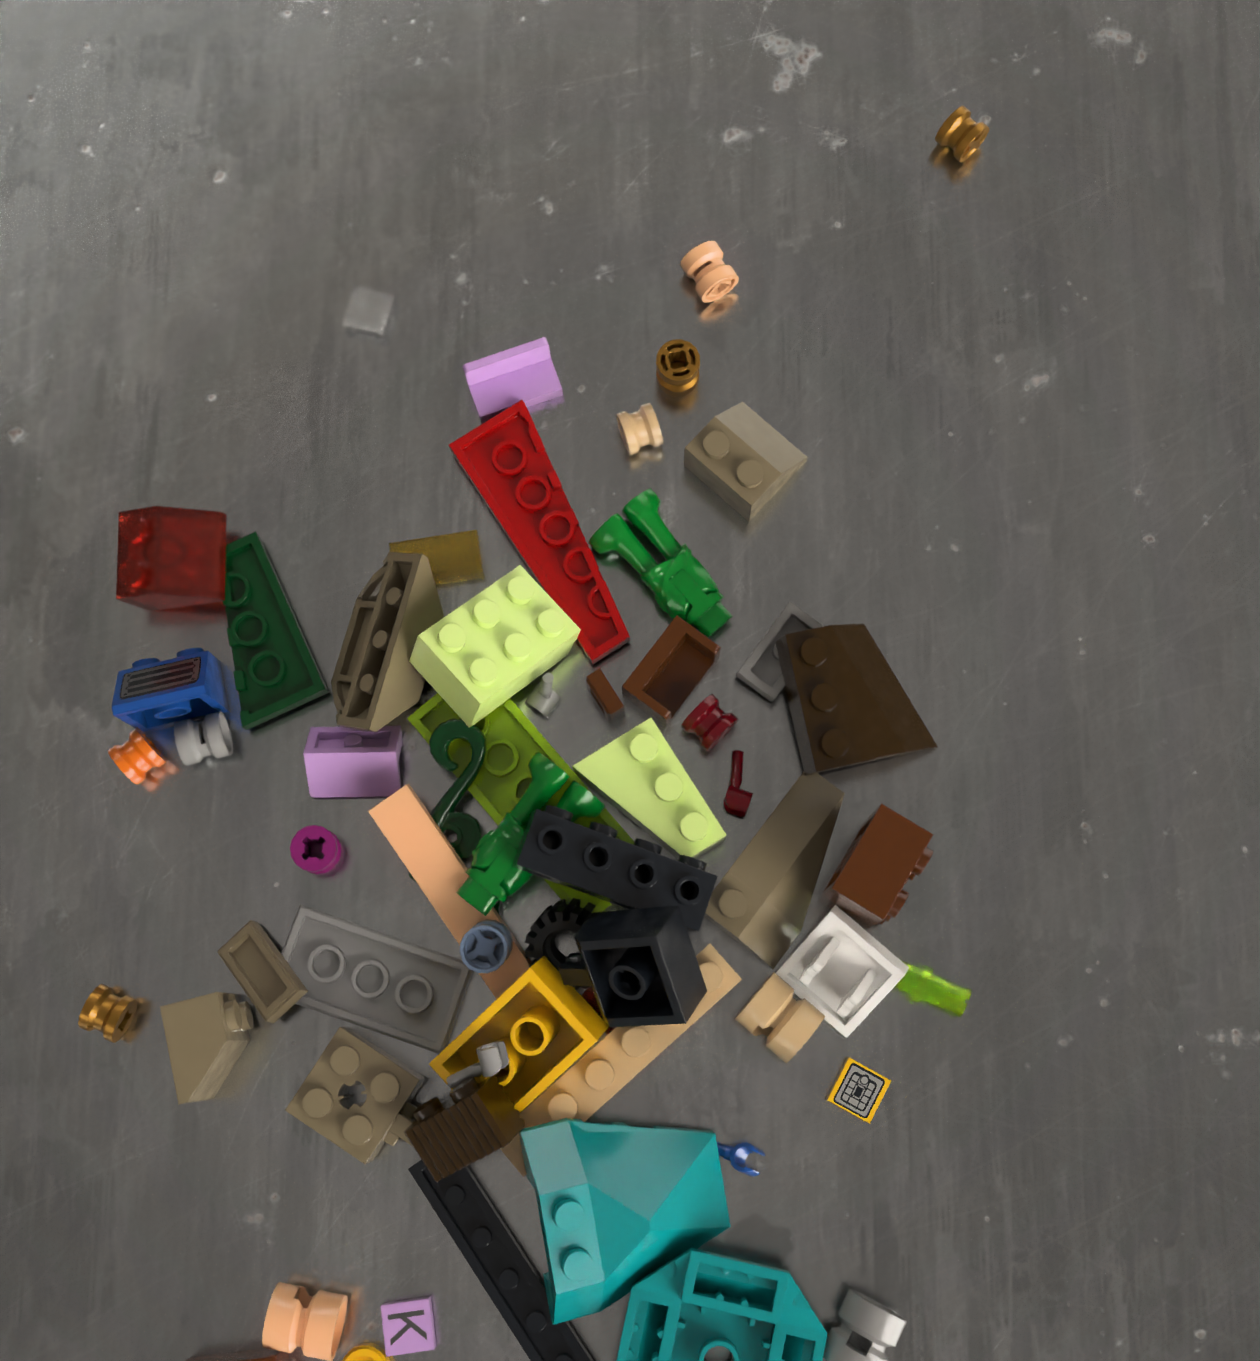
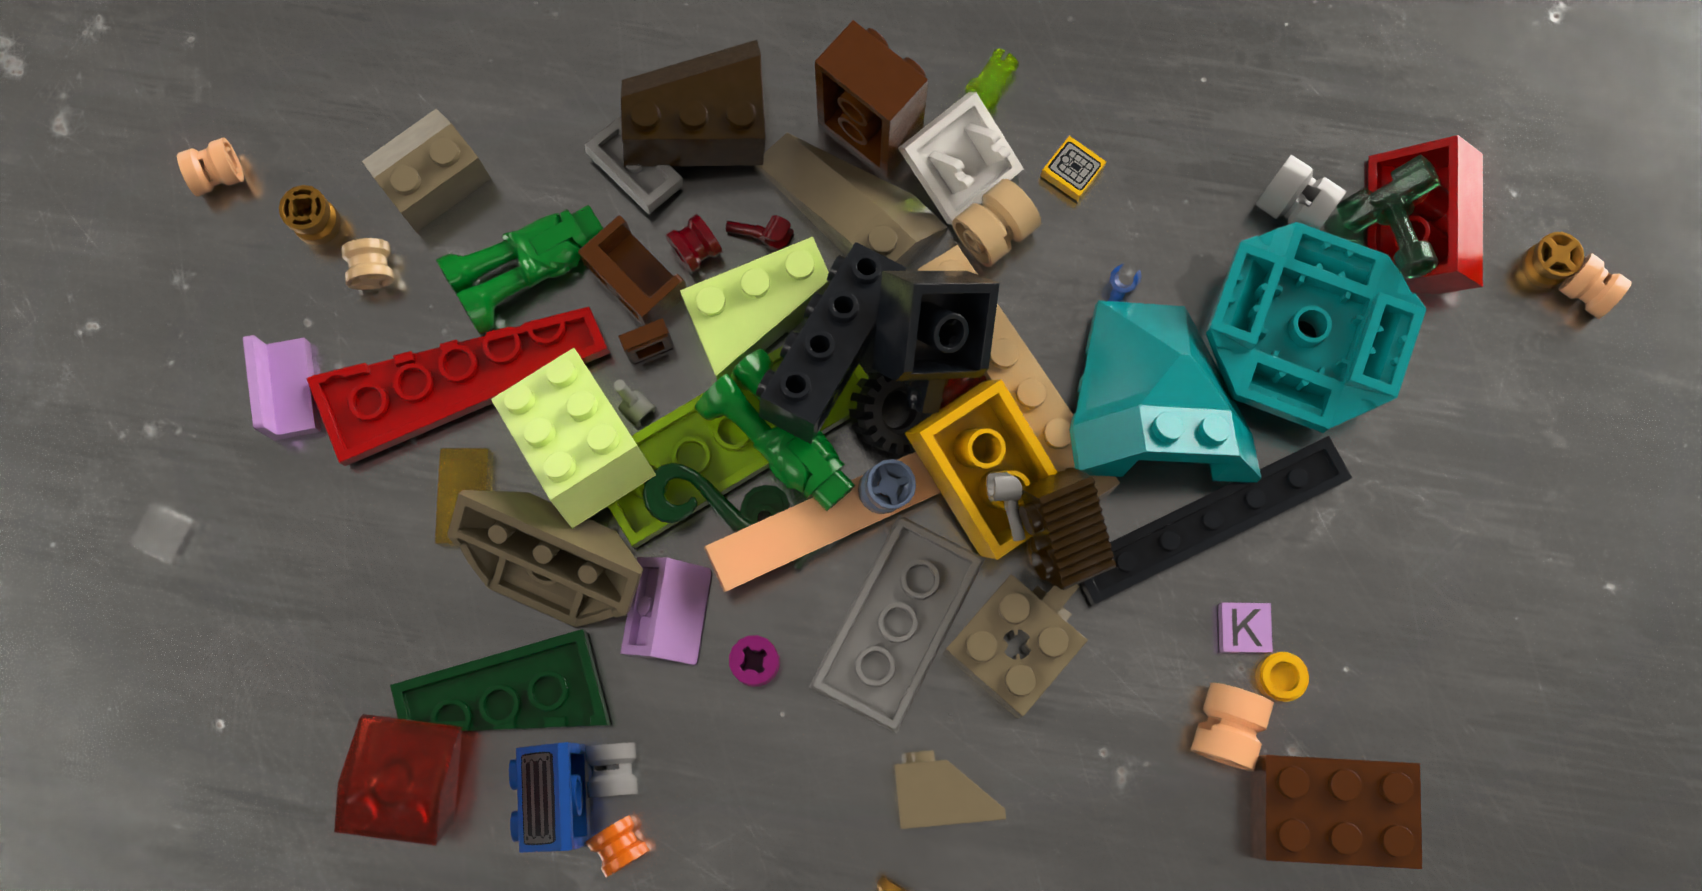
camera: 85 degrees left, 0 degrees up
dark tan tile [217,920,308,1023] -> none

